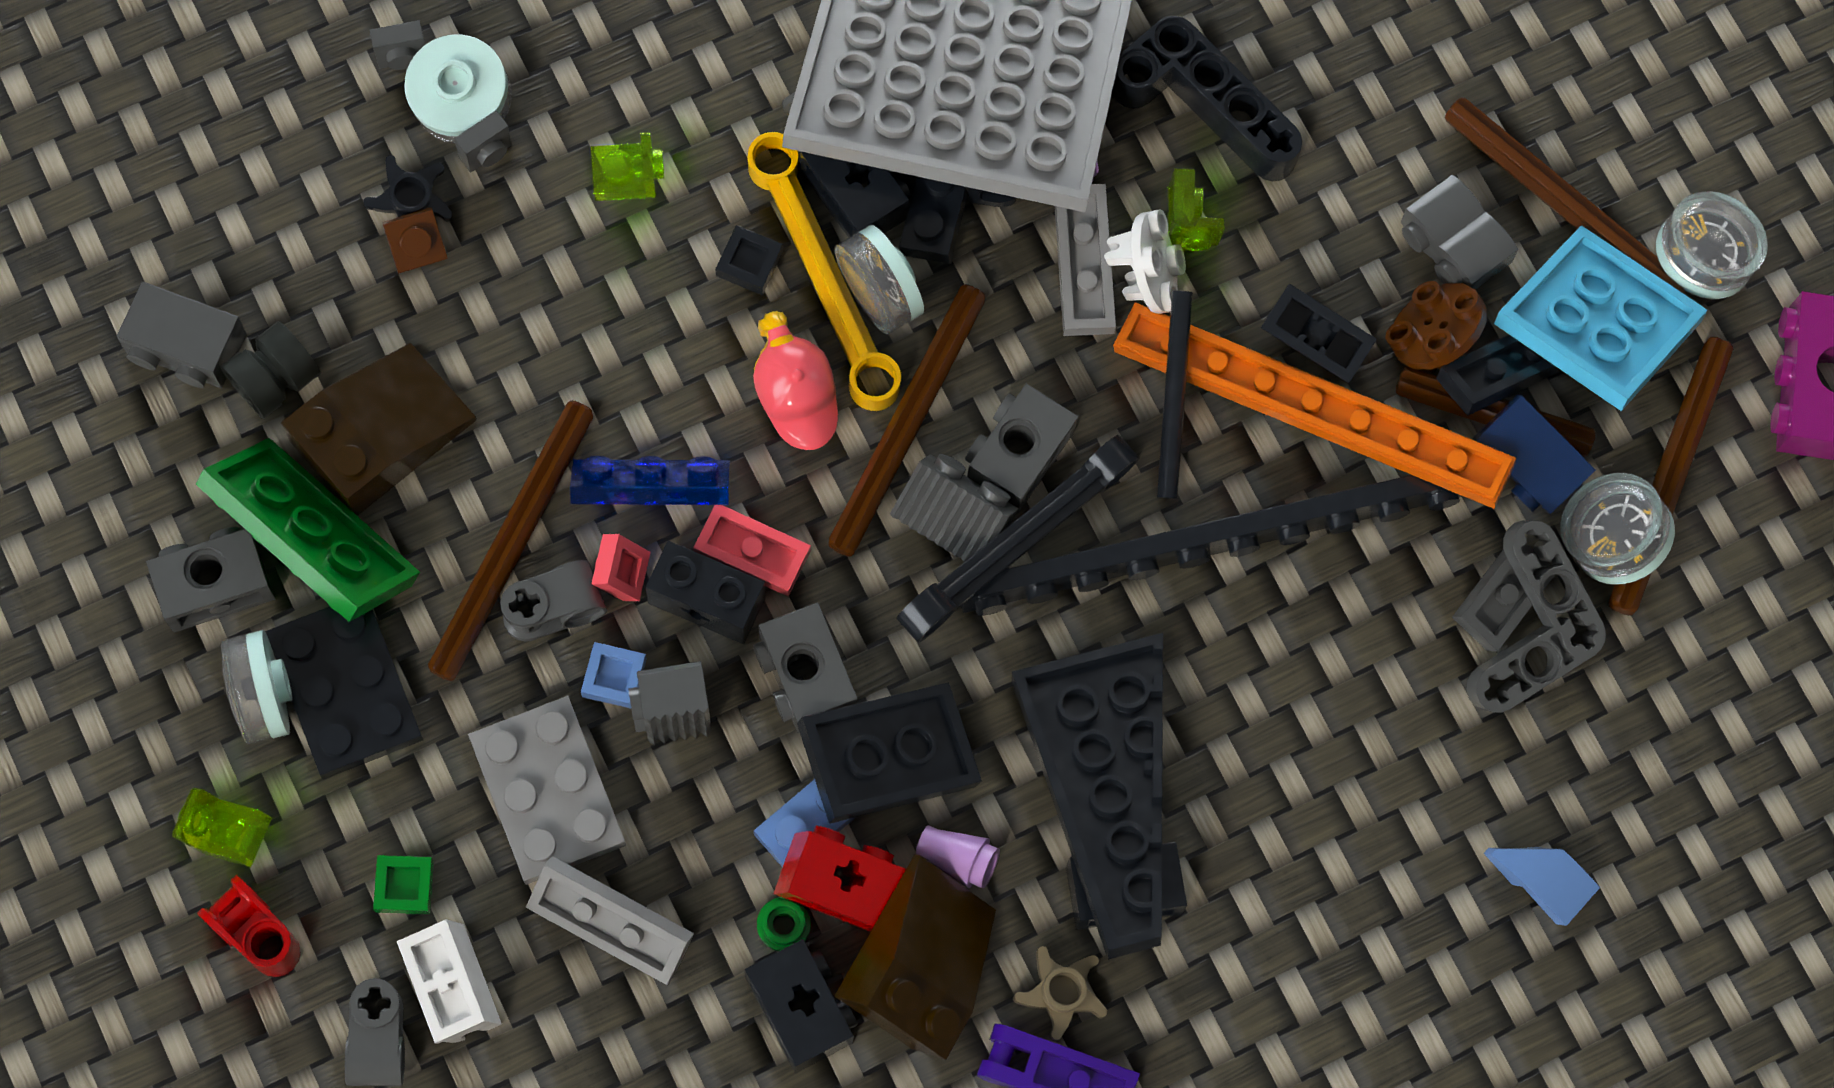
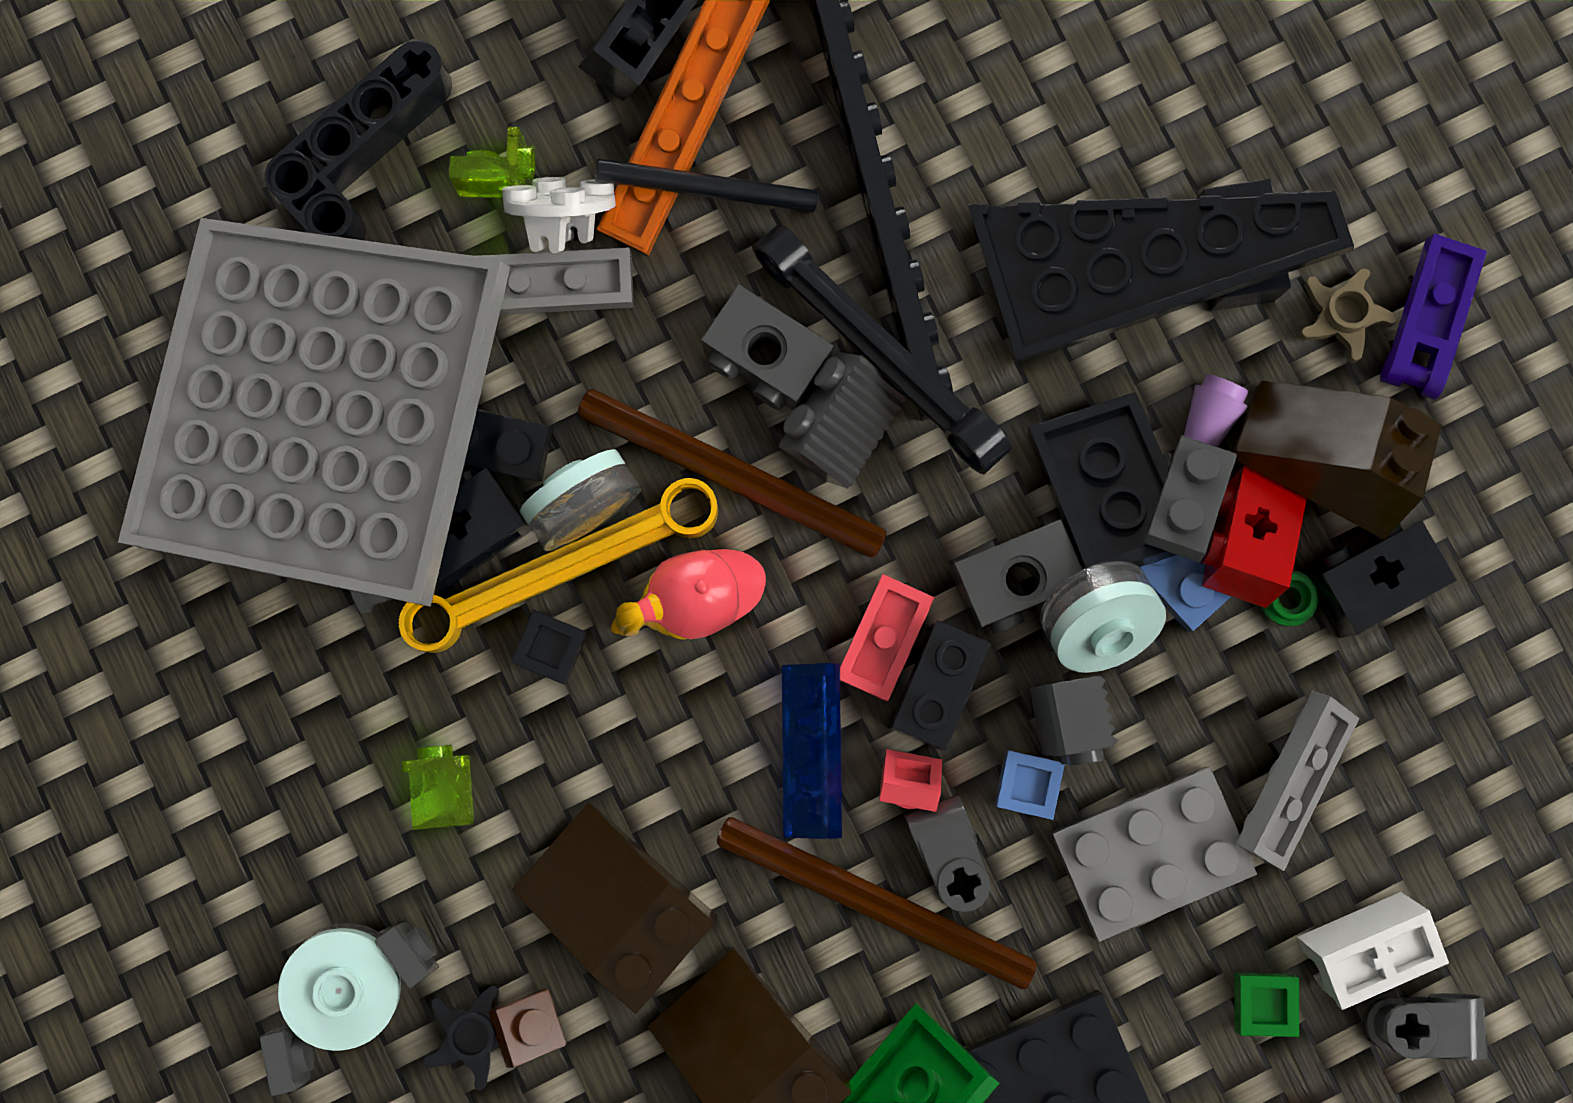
camera: 85 degrees left, 10 degrees up
none -> dark brown slope [512,802,717,1014]
none -> light aqua piece [1040,561,1166,673]
none -> dark grey plate [1144,435,1237,563]

